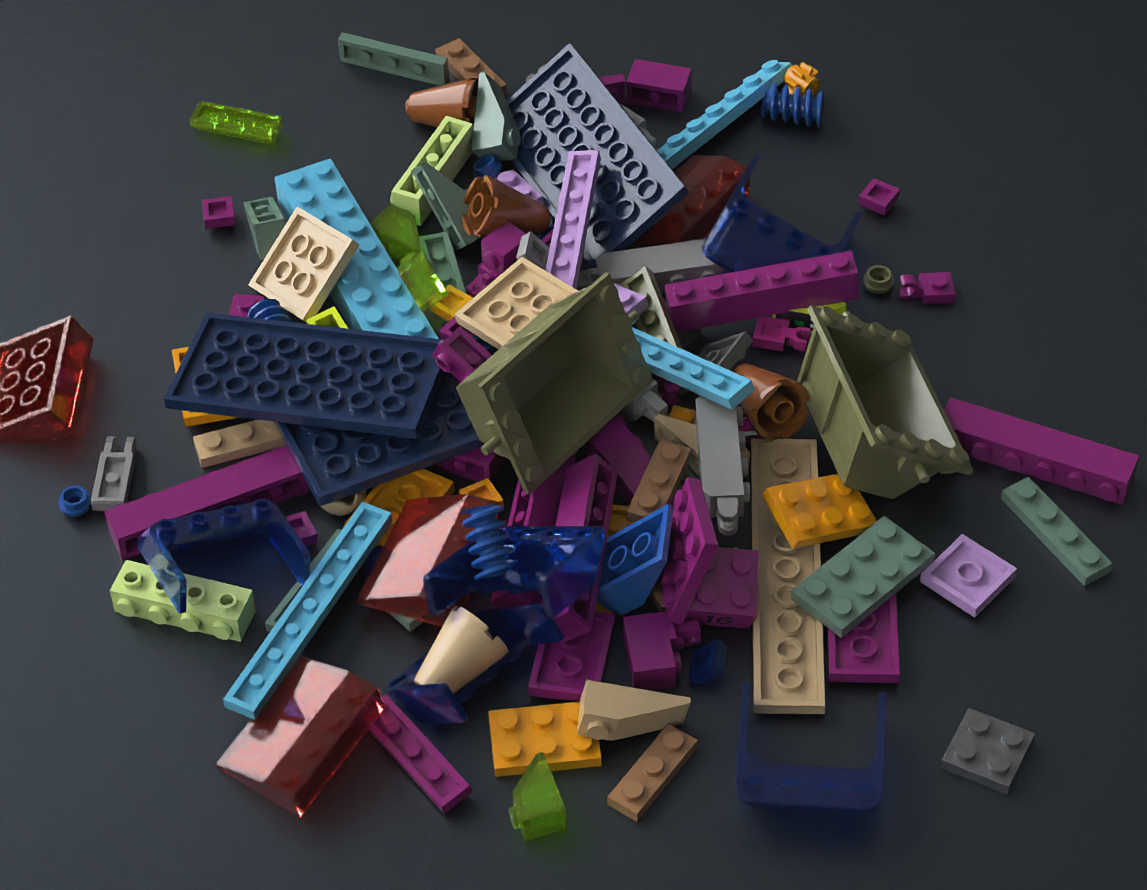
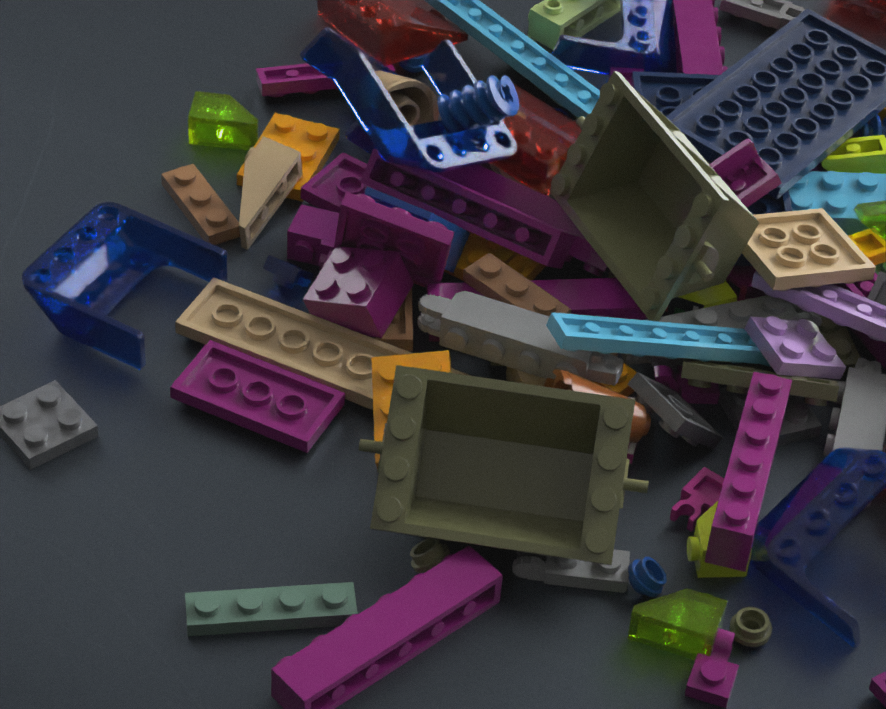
camera: 110 degrees right, 5 degrees down
sand green plate [791,516,935,638] -> none
lavender plate [920,534,1017,617] -> none
none -> clear neon green slope [627,588,728,660]

